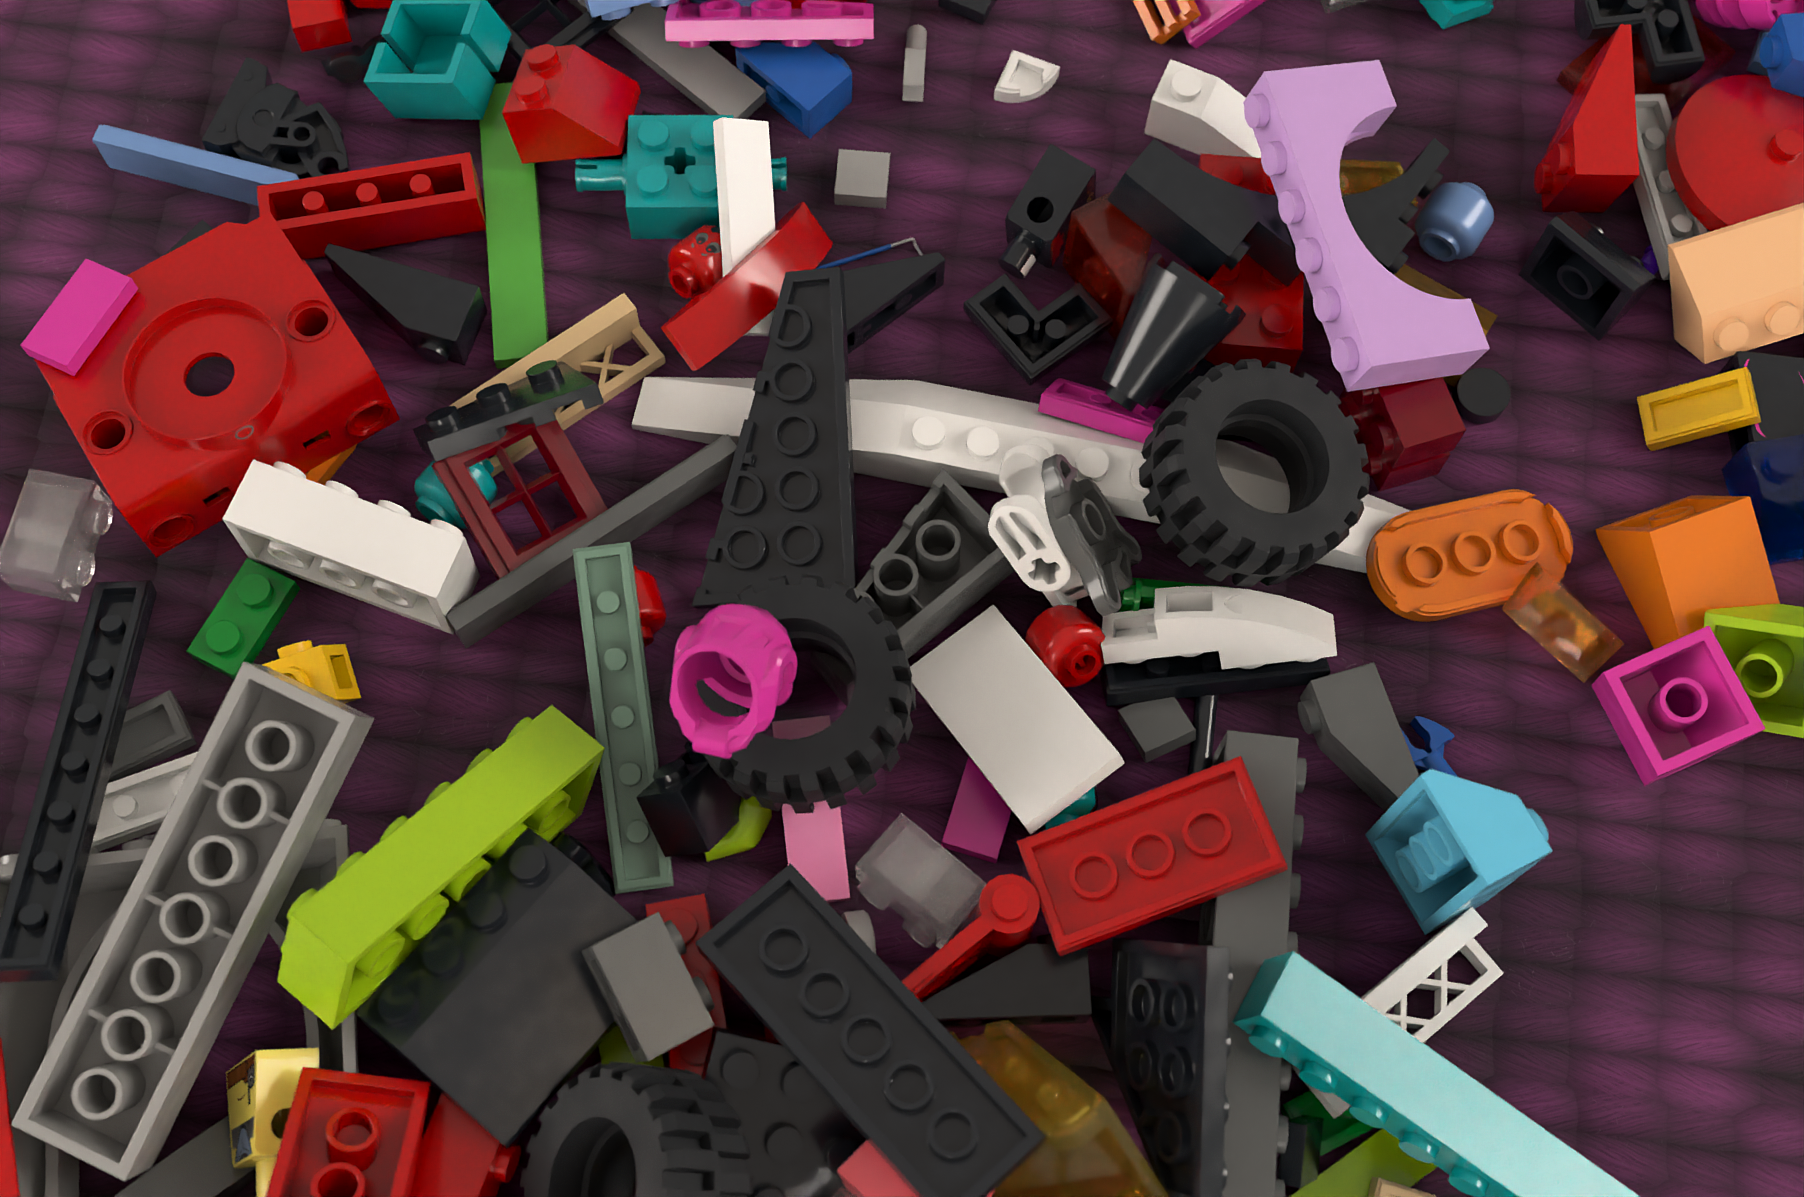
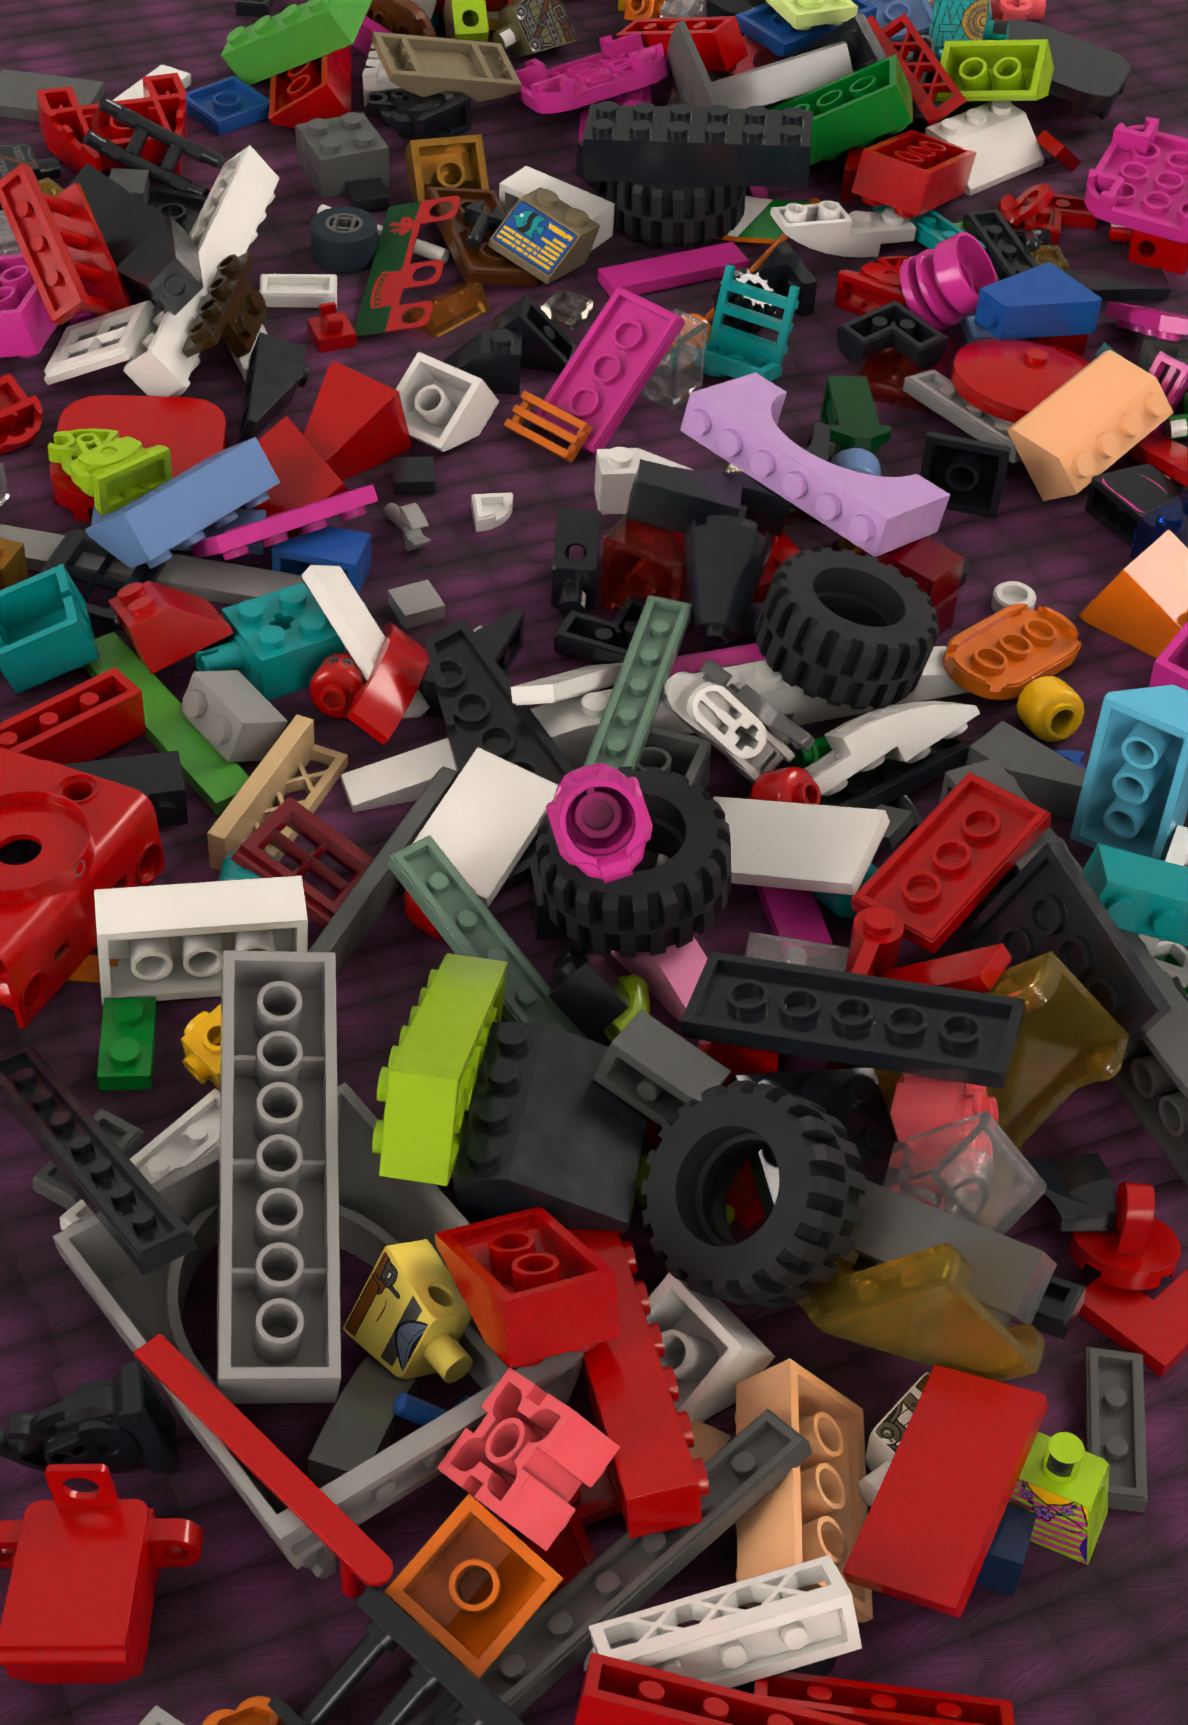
camera: 30 degrees left, 25 degrees down
black wing [413,360,604,462] -> none
clear orange slope [1502,562,1625,683] -> none
red slope [1534,24,1639,213] -> none
yellow tile [1637,367,1761,451] -> none
none -> light grey brick [179,670,288,763]
none -> white tile [413,747,558,907]
none -> white tile [511,663,623,705]
none -> sand green tile [584,595,692,770]
none -> dark green piece [819,376,892,458]
none -> red tile [881,943,1012,993]
none -> white tile [991,581,1036,613]
none -> yellow head [1017,676,1085,742]

